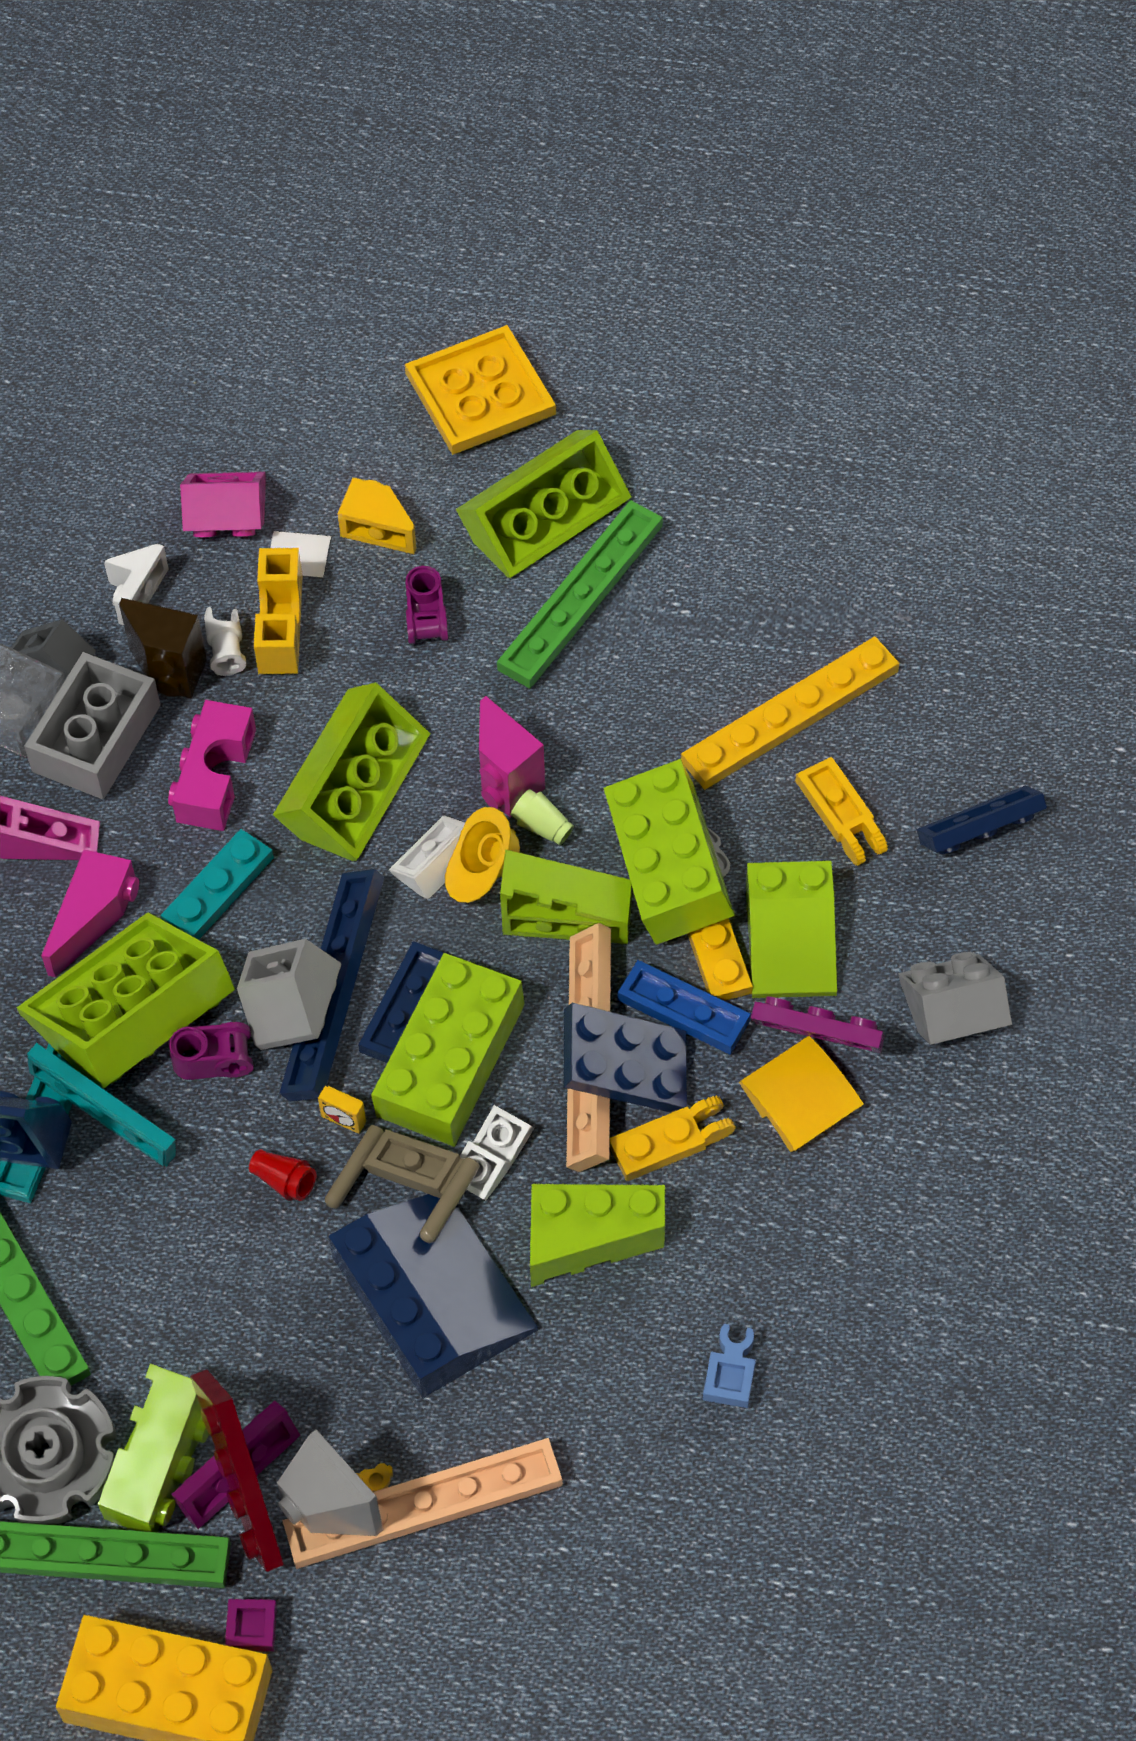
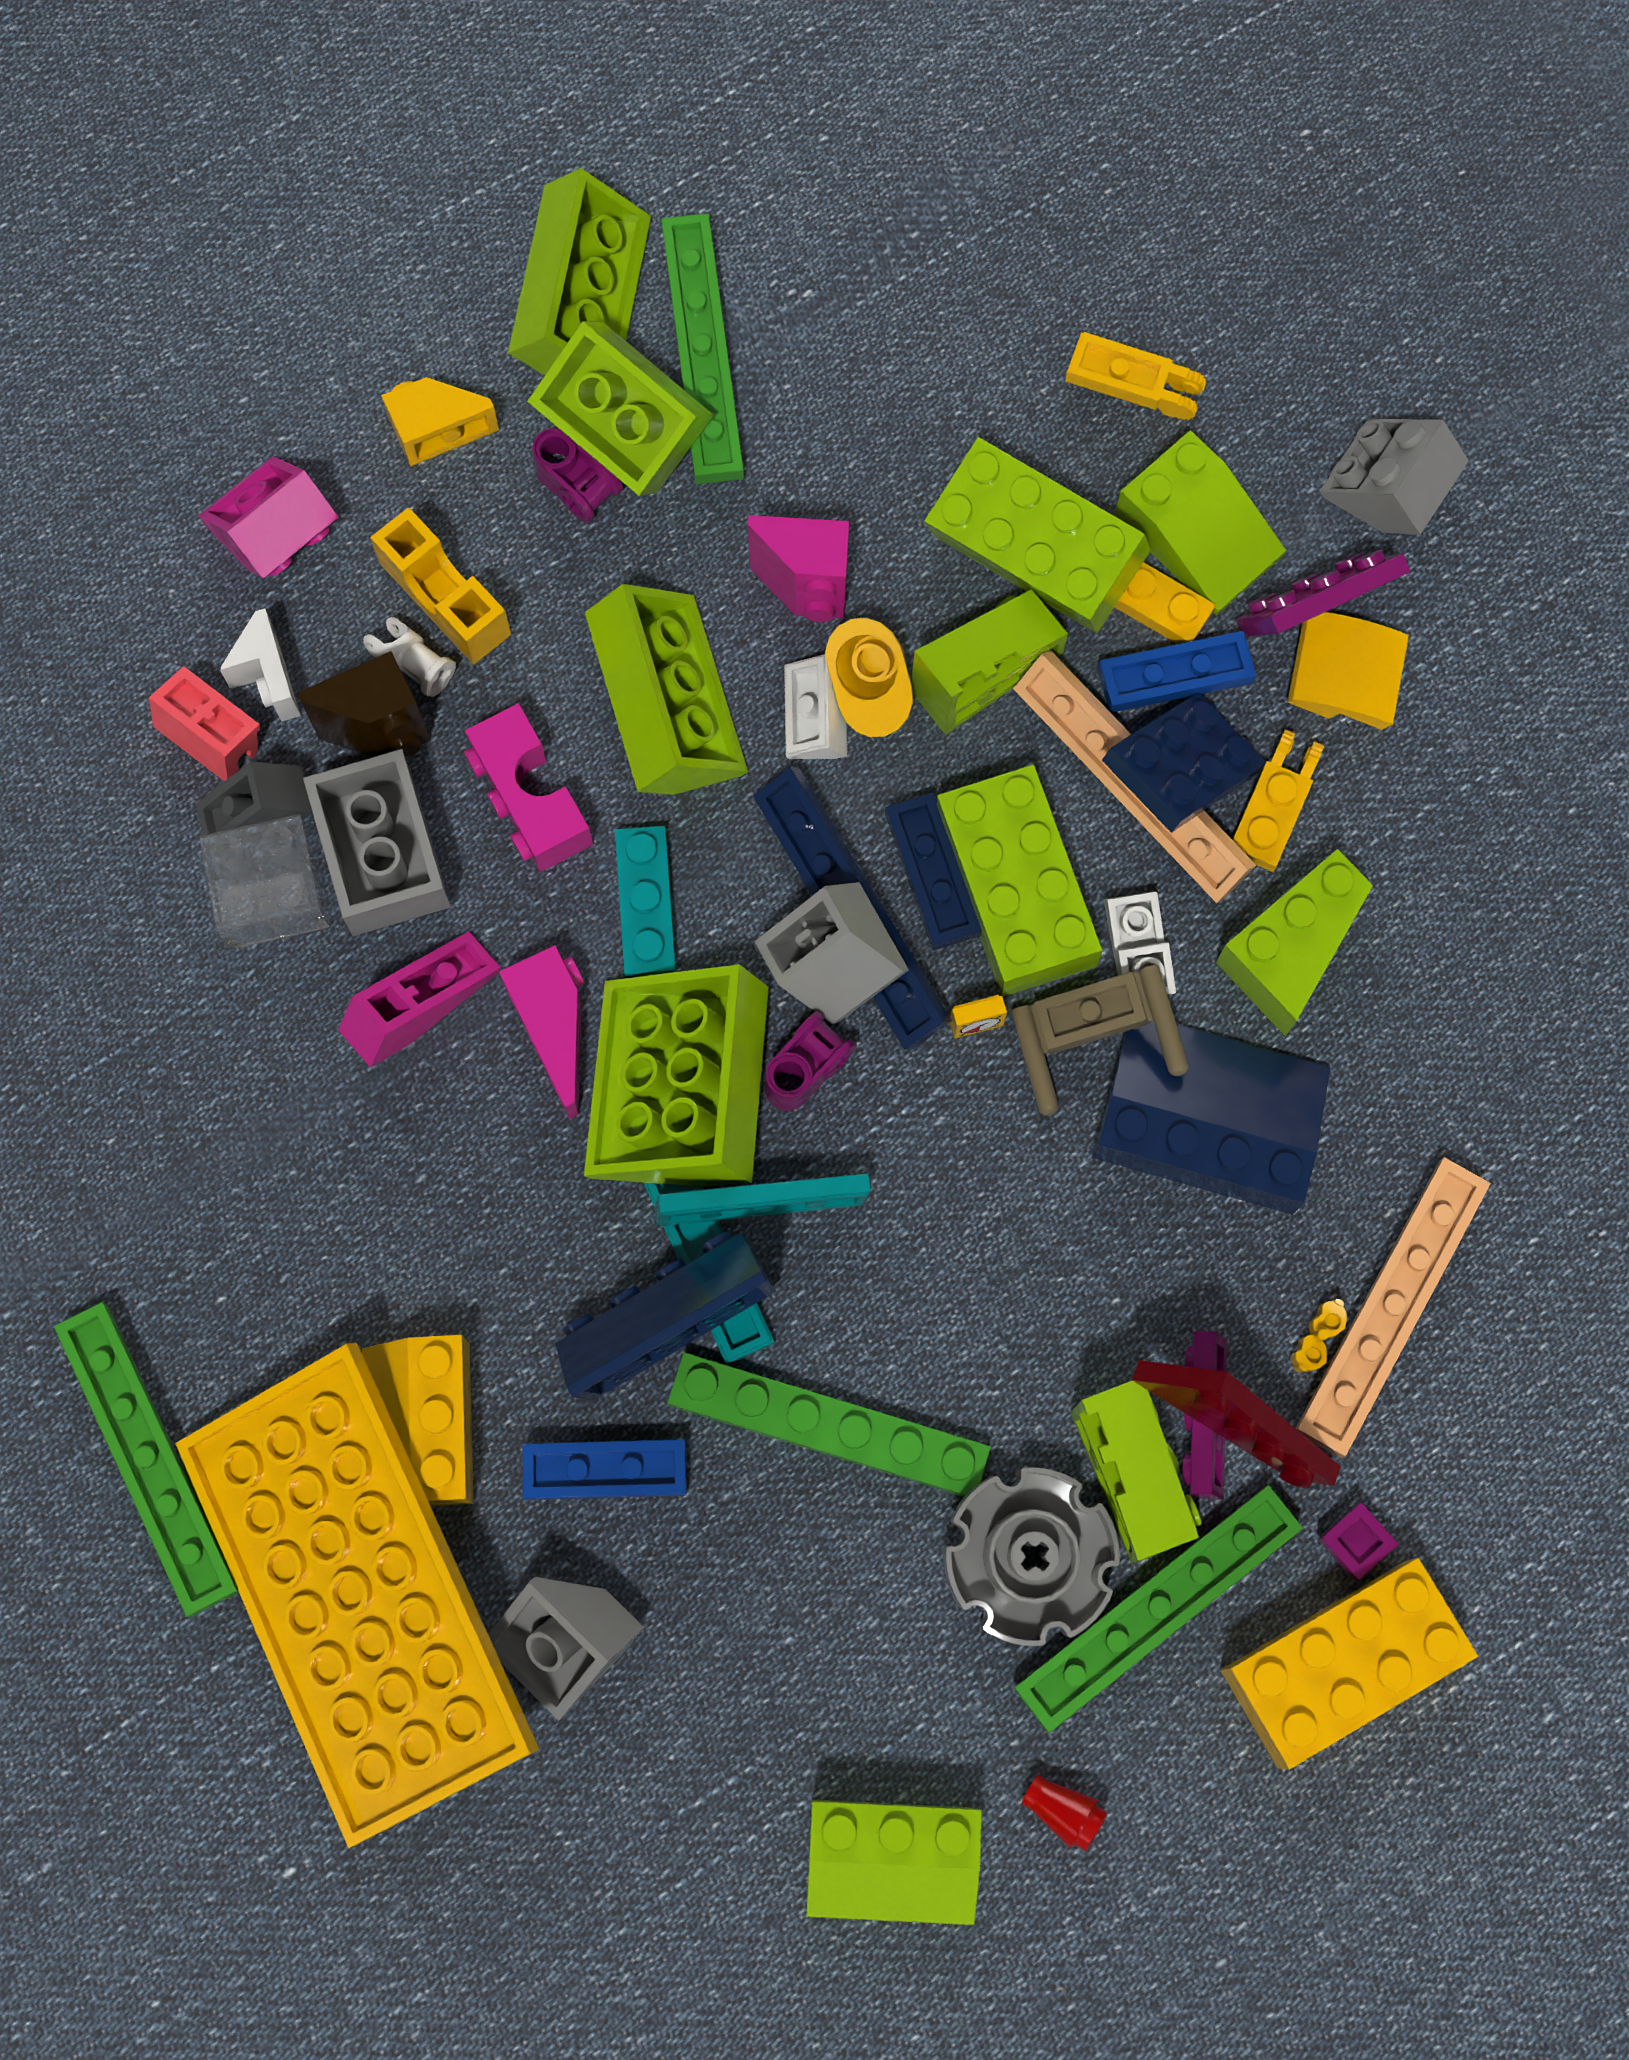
camera: 45 degrees left, 15 degrees up
red cone [249,1149,316,1201] -> none
white sticker [270,531,331,577] -> none
light grey slope [277,1430,383,1536] -> none
yellow plate [405,325,556,455] -> none
yellowish green cone [511,789,574,846] -> none
yellow plate [681,636,899,790] -> none
medium blue plate [703,1324,756,1408] -> none
dark blue plate [916,785,1047,854] -> none
none -> coral hinge [148,666,260,781]
none -> lime brick [527,321,714,496]

